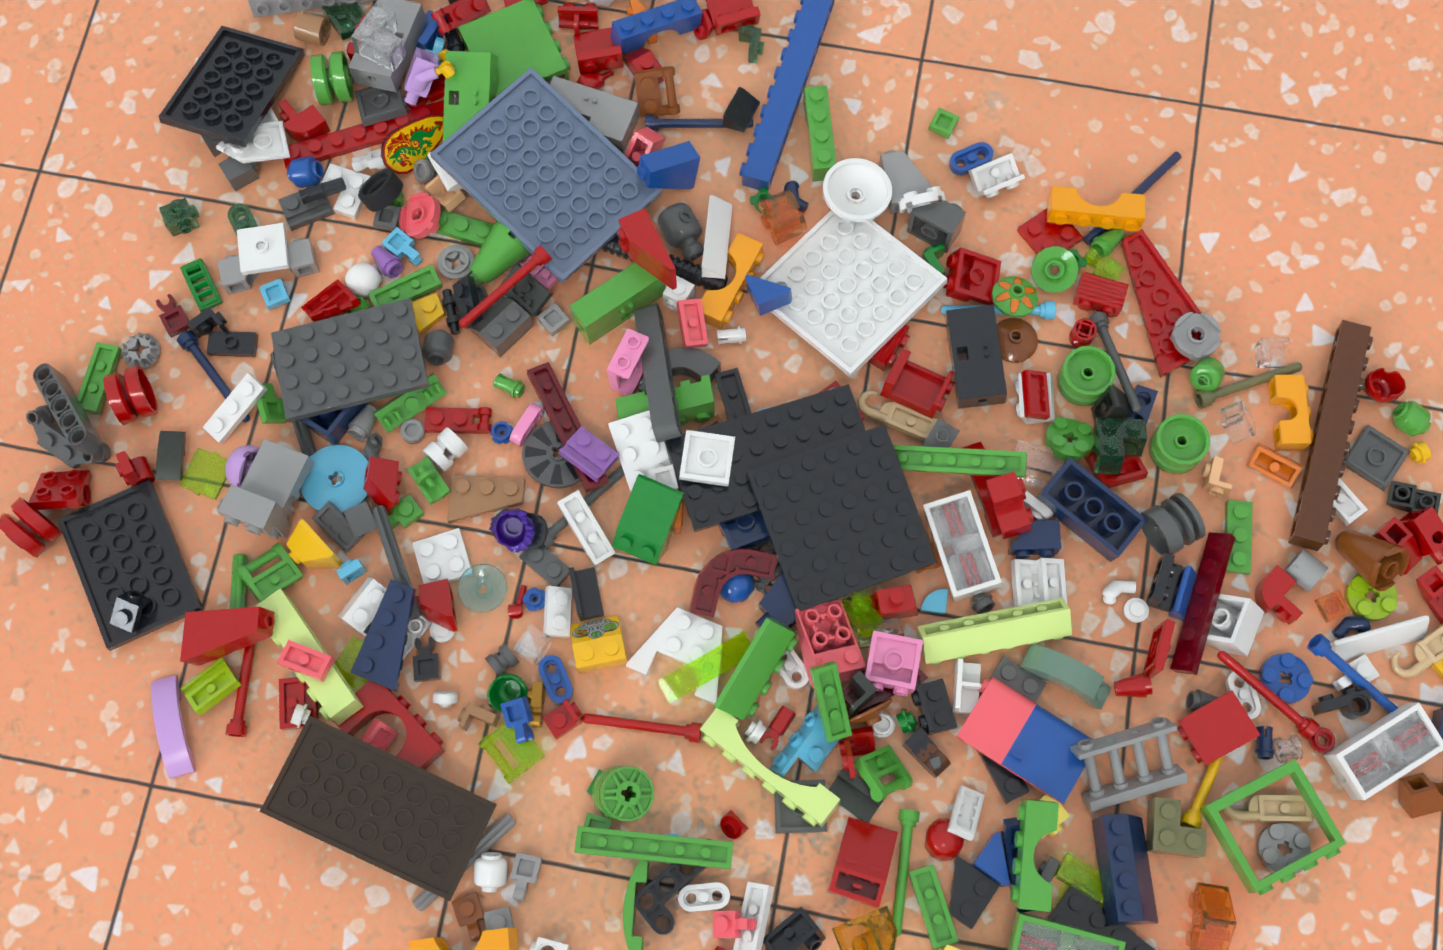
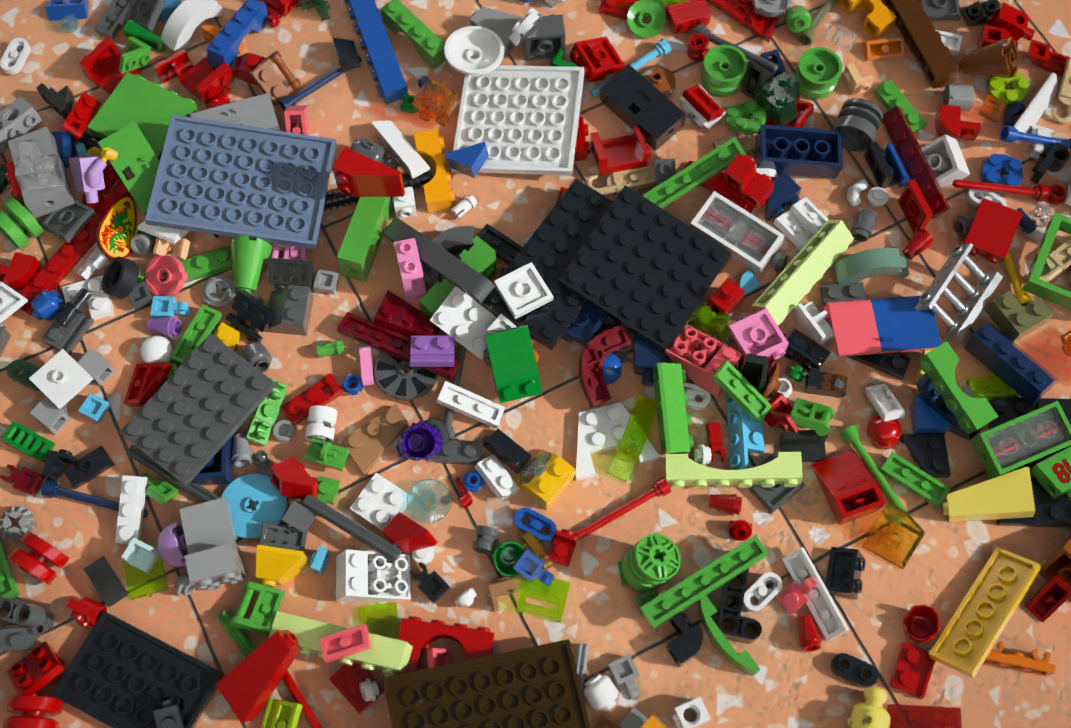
camera: 40 degrees left, 5 degrees down
dark blue wing [350,579,416,692] -> none
red piece [459,245,552,328] -> none
blue slope [637,141,700,189] -> none
coral plate [676,299,709,349] -> none
bright green dish [991,276,1038,317] -> none
none -> light aqua panel [121,538,159,574]
none -> dark red wing [373,290,440,336]
none -> black brick [666,612,703,668]
none -> red cone [708,494,742,516]
none -> dark grey brick [851,210,877,242]

